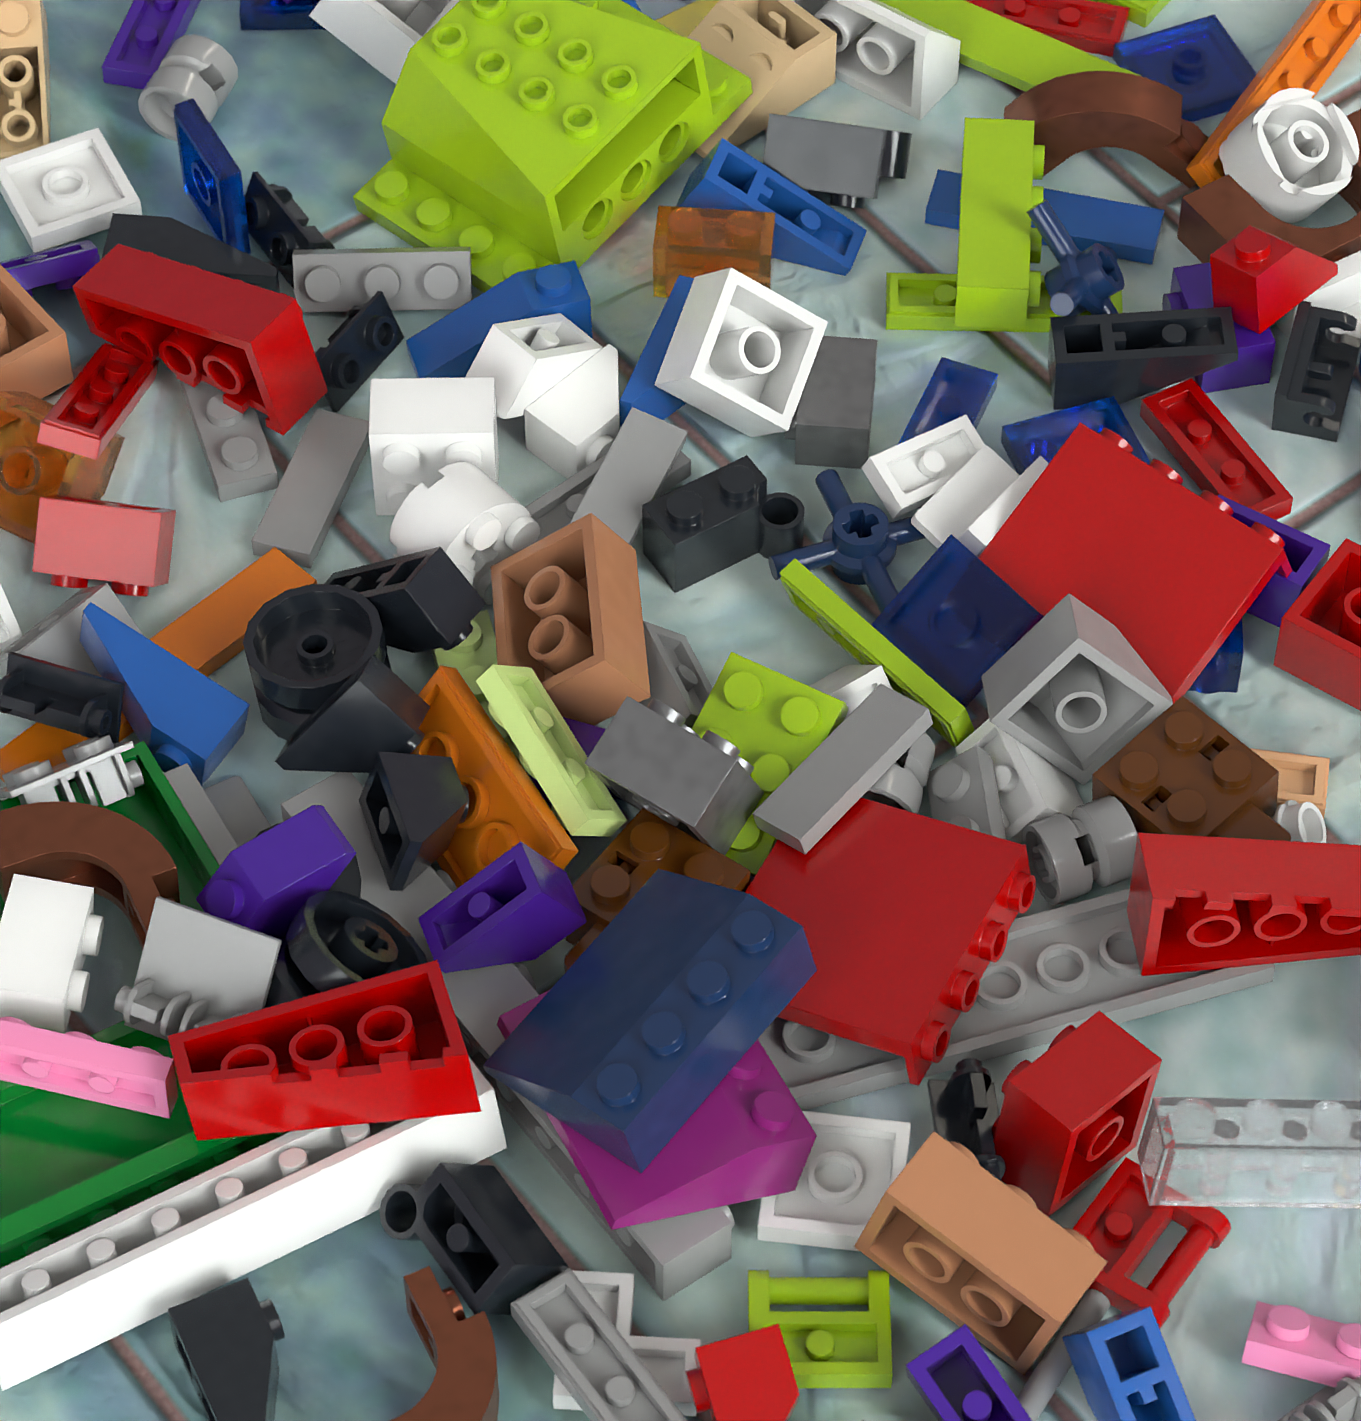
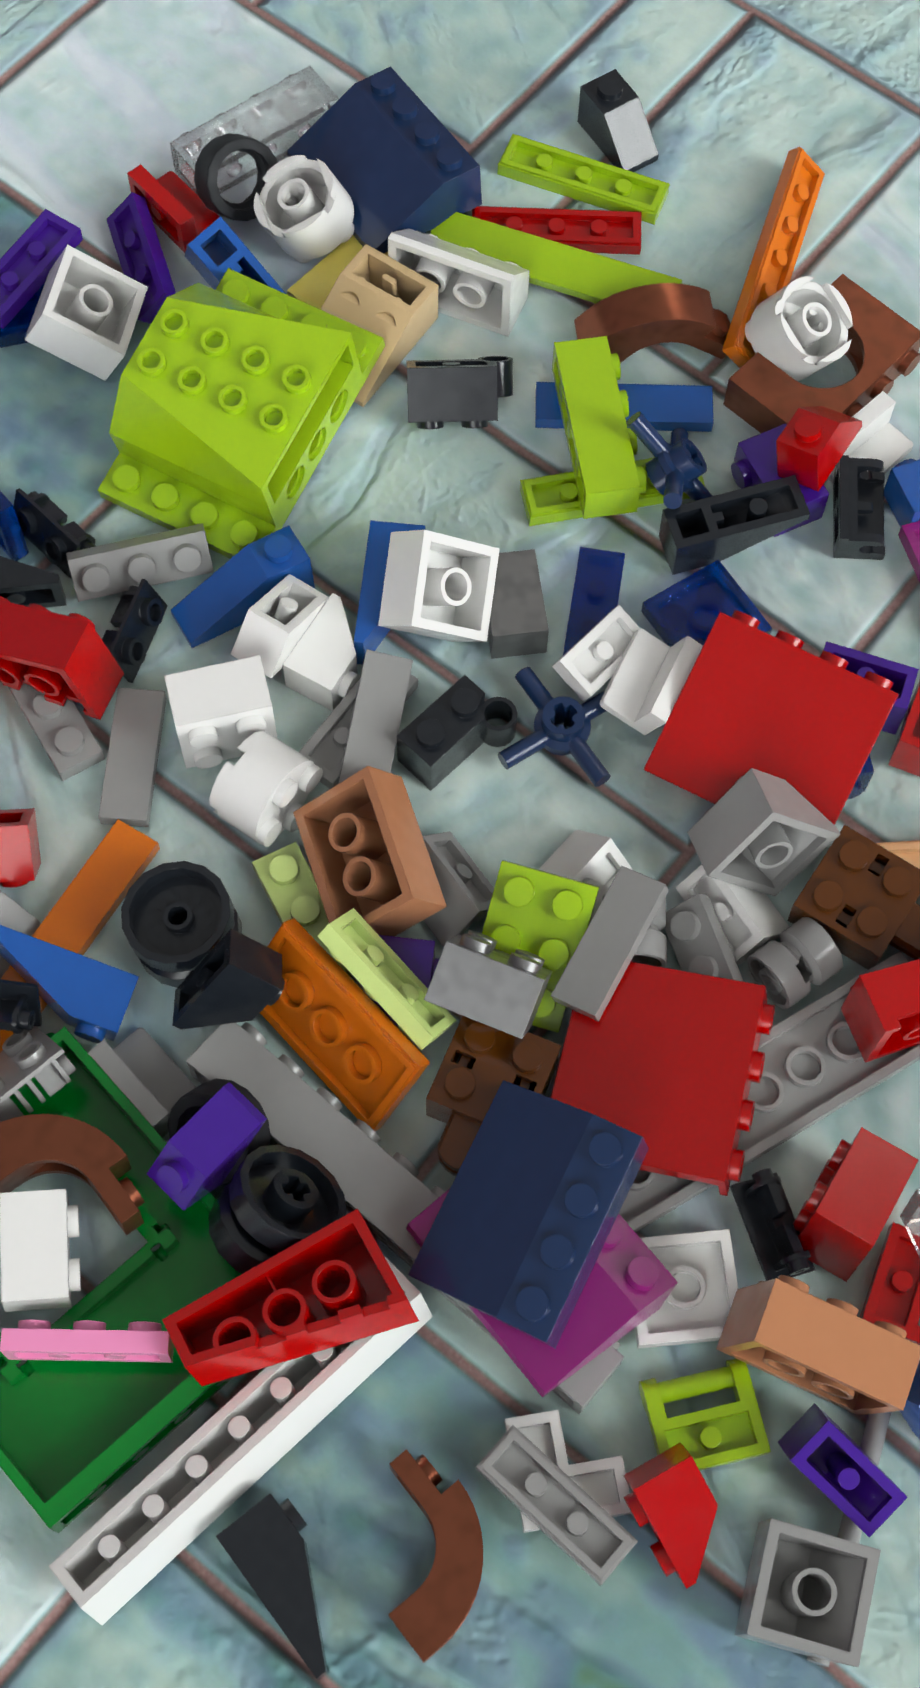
camera: 15 degrees left, 15 degrees up
light grey hinge [114,896,282,1041] -> none
black slope [324,547,486,653] -> none
black slope [358,751,469,891] -> none
black hinge [379,1162,568,1315] -> none
dark purple slope [418,841,587,973] -> none
clear orange brick [653,205,776,298] -> none
blue slope [673,138,867,276] -> none
lime tile [779,558,975,748] -> none
clear blue tile [871,534,1044,708] -> none
clear blue plate [1113,14,1257,122] -> none
red plate [1139,378,1293,520] -> none

